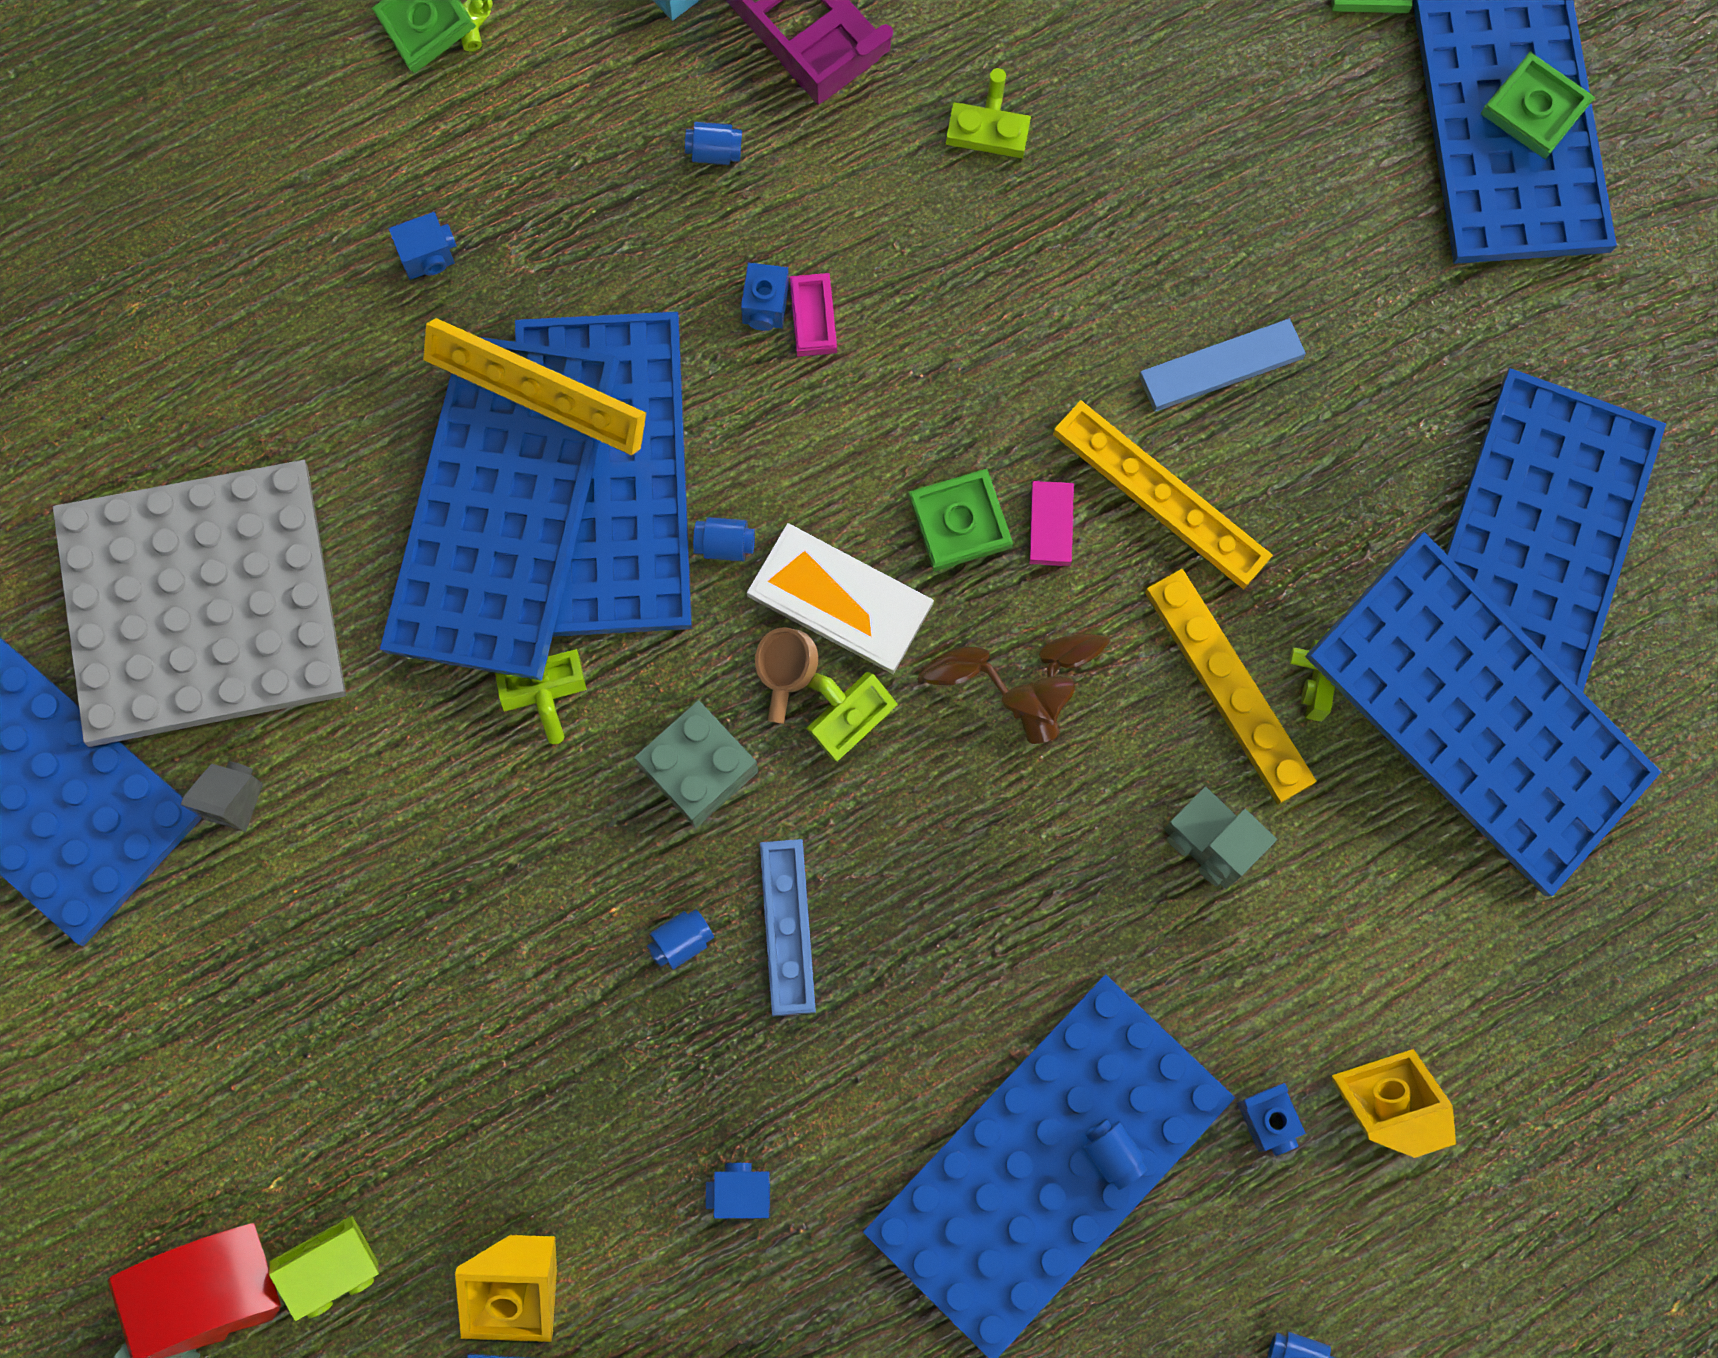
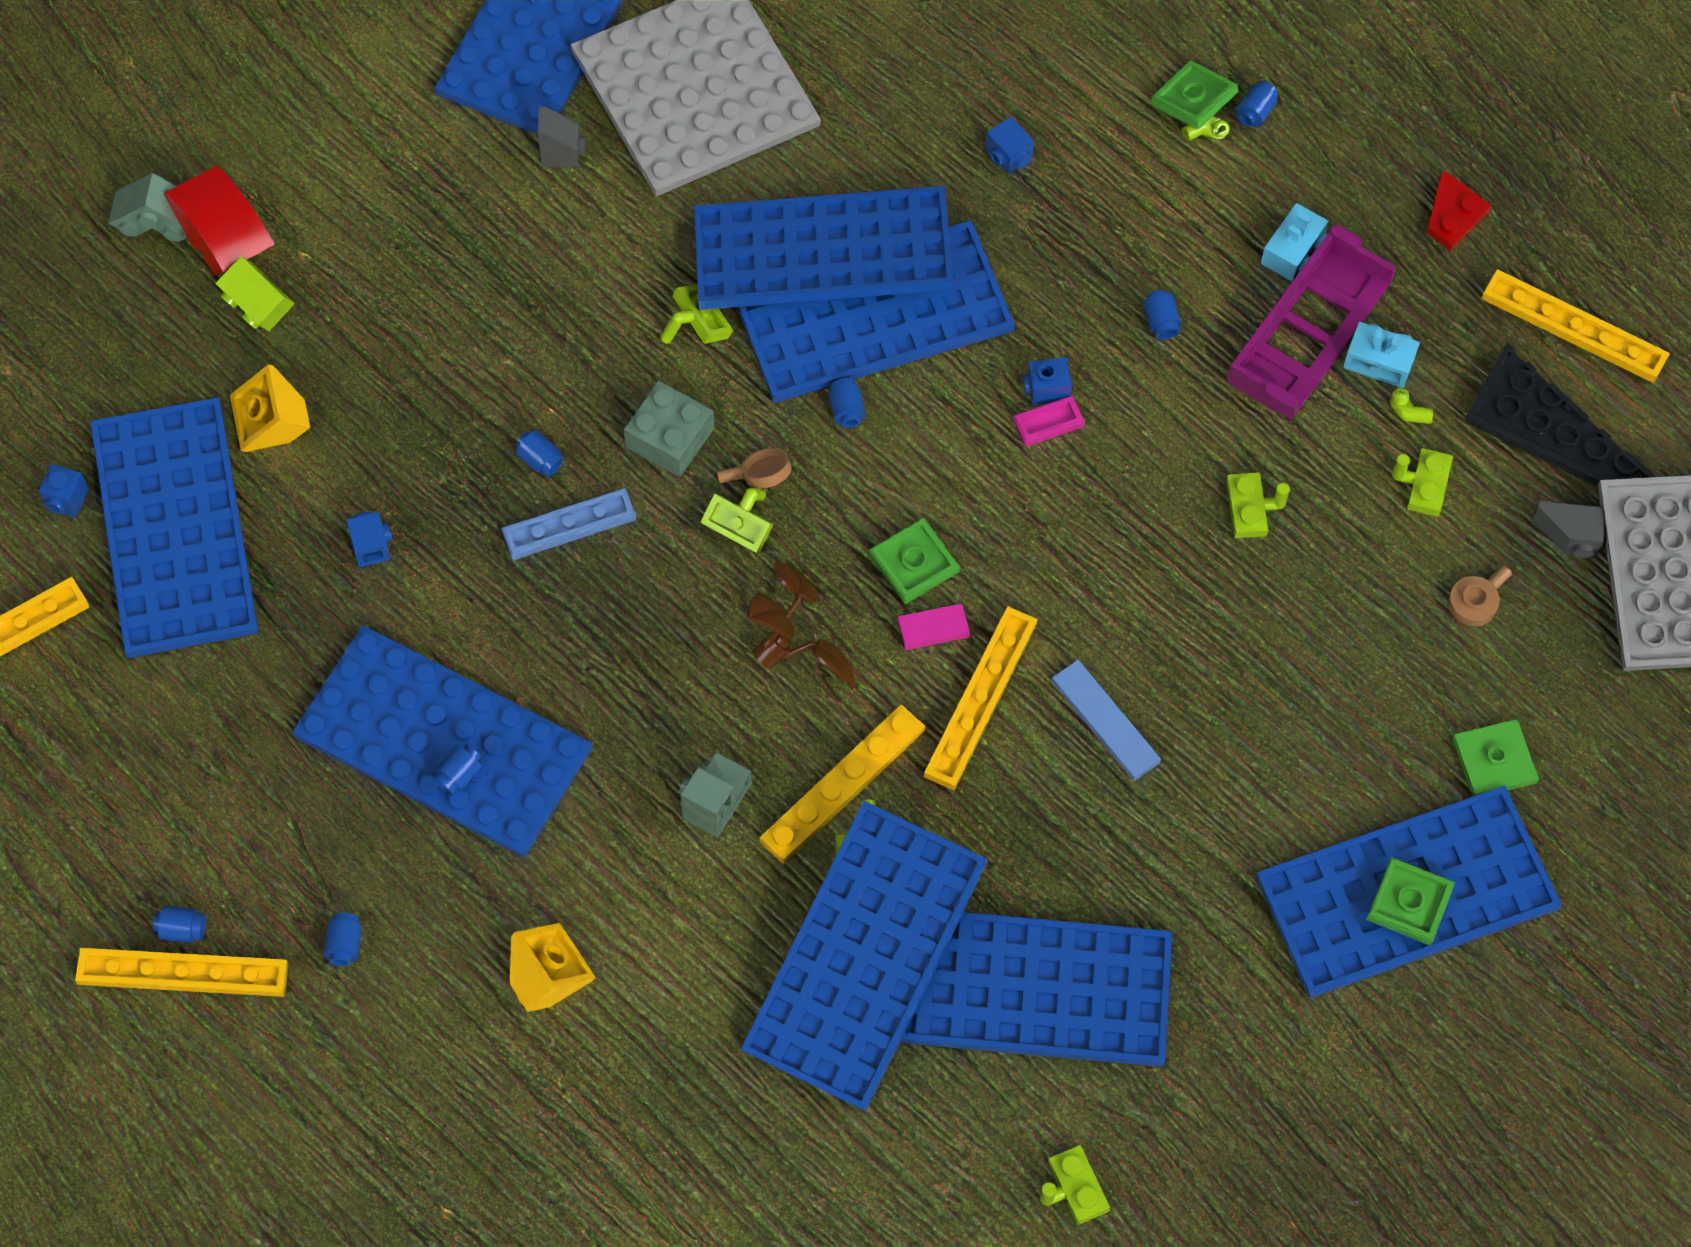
camera: 75 degrees right, 10 degrees down
yellow plate [423,318,646,455] -> none
white tile [747,523,934,675] -> none
blue brick [1237,1083,1306,1156] -> none

